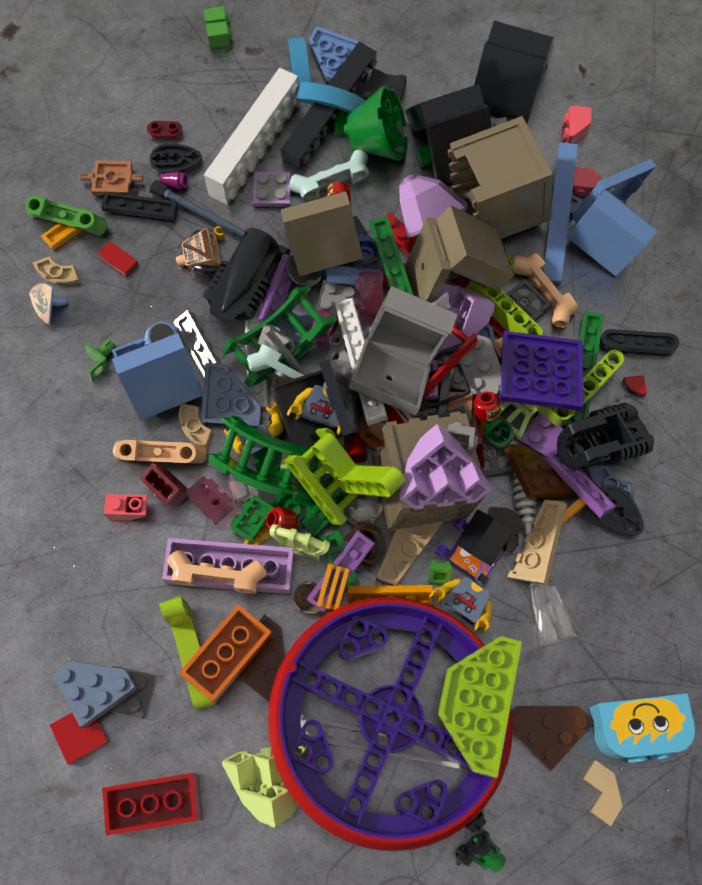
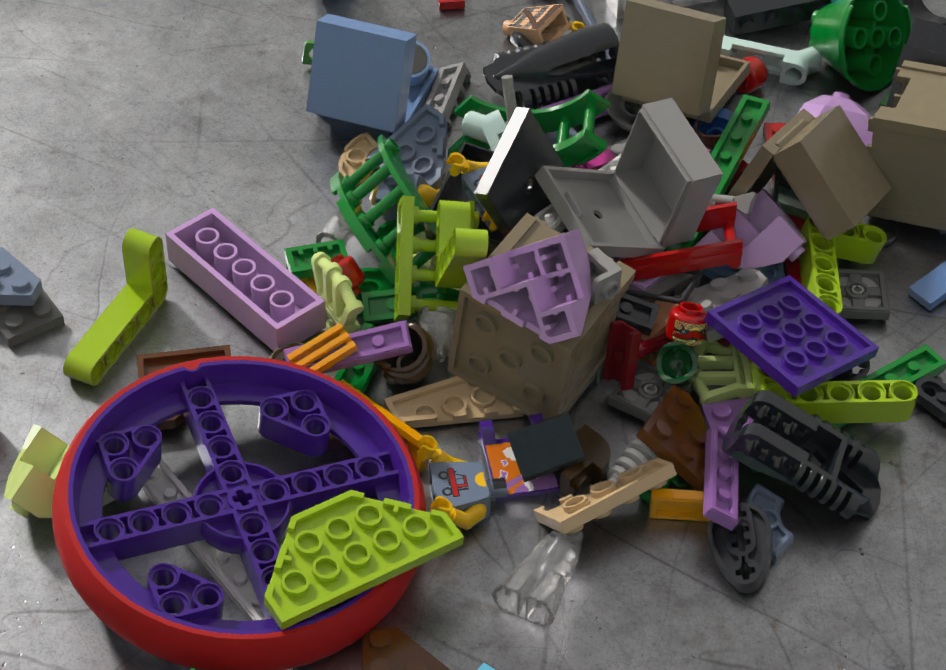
camera: 40 degrees right, 25 degrees down
coral slope [104,494,148,521] -> none
light nougat plate [113,440,207,464] -> none
dark red brick [140,463,190,507] -> none
light nougat plate [167,550,267,594] -> none
orange brick [179,604,271,704] -> none
clear pink brick [186,475,233,525] -> none
bright green tile [428,559,452,584] -> none
light nougat plate [512,253,578,328] -> none
red tile [623,375,647,396] -> none

